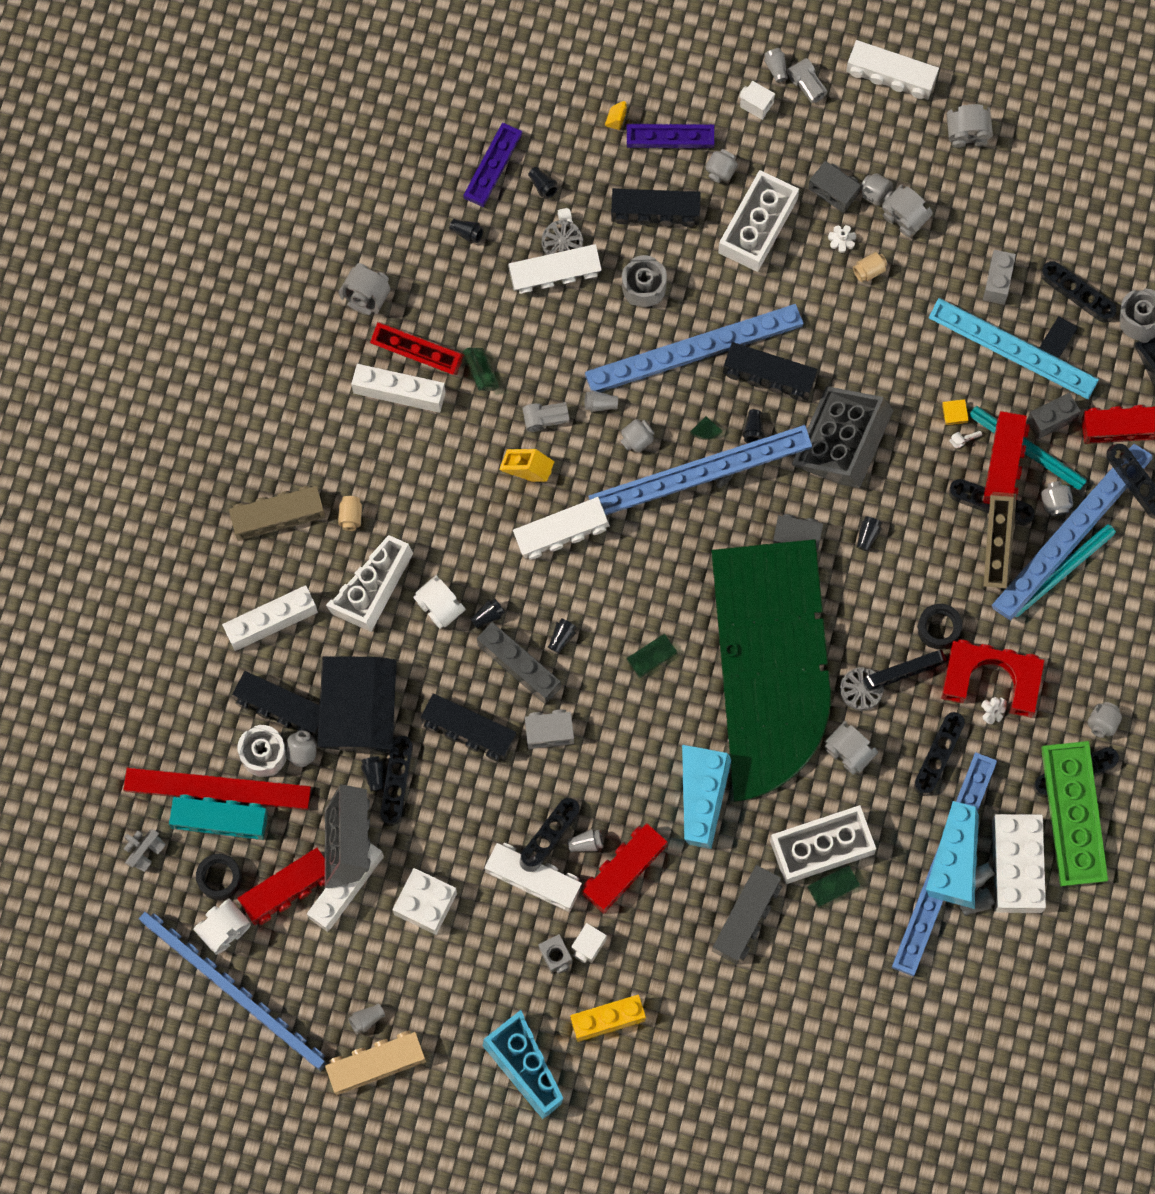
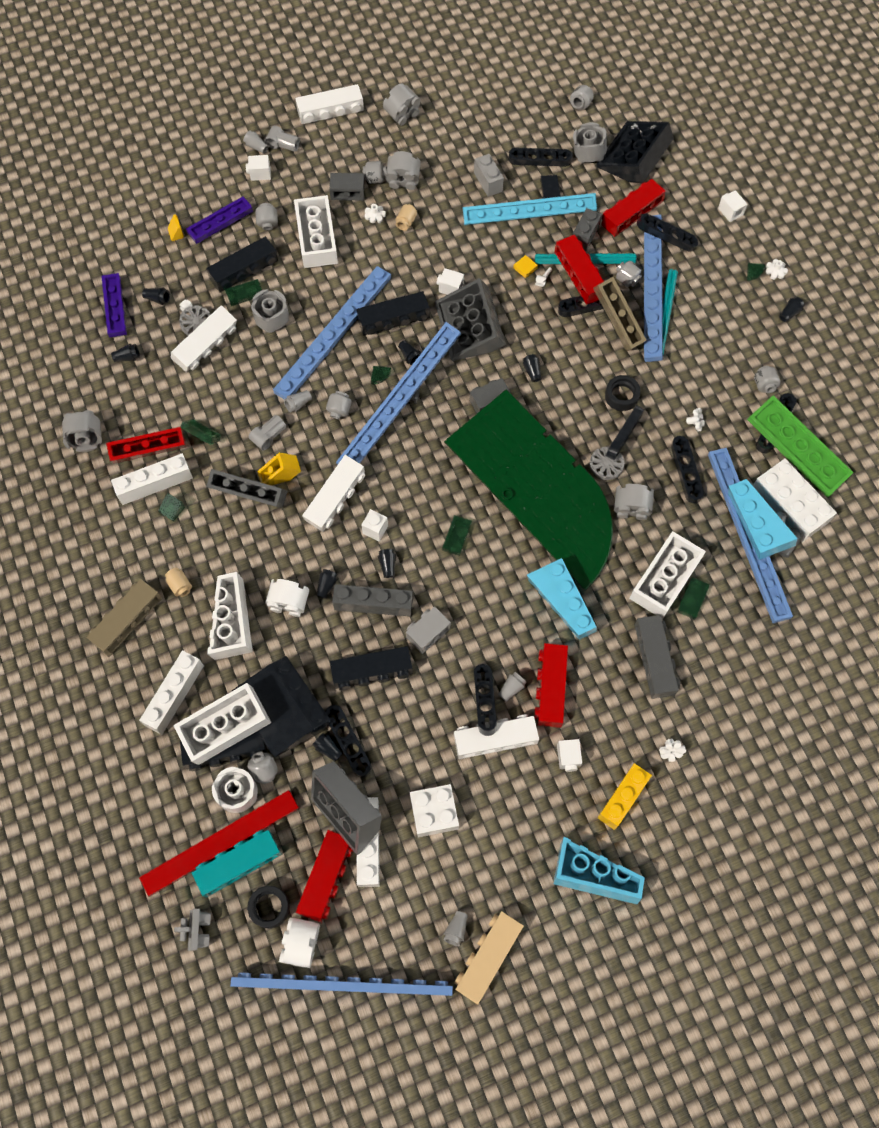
camera: 40 degrees left, 5 degrees down
light grey brick [538,934,572,974] -> none
red arch [941,640,1045,718] -> none
none -> clear green slope [158,493,185,522]
none -> white brick [173,683,271,765]
none -> dark grey brick [206,469,288,509]
none -> clear green tile [225,279,262,306]
none -> white brick [361,509,388,541]
none -> white brick [437,268,464,295]
none -> white plant [659,739,686,762]

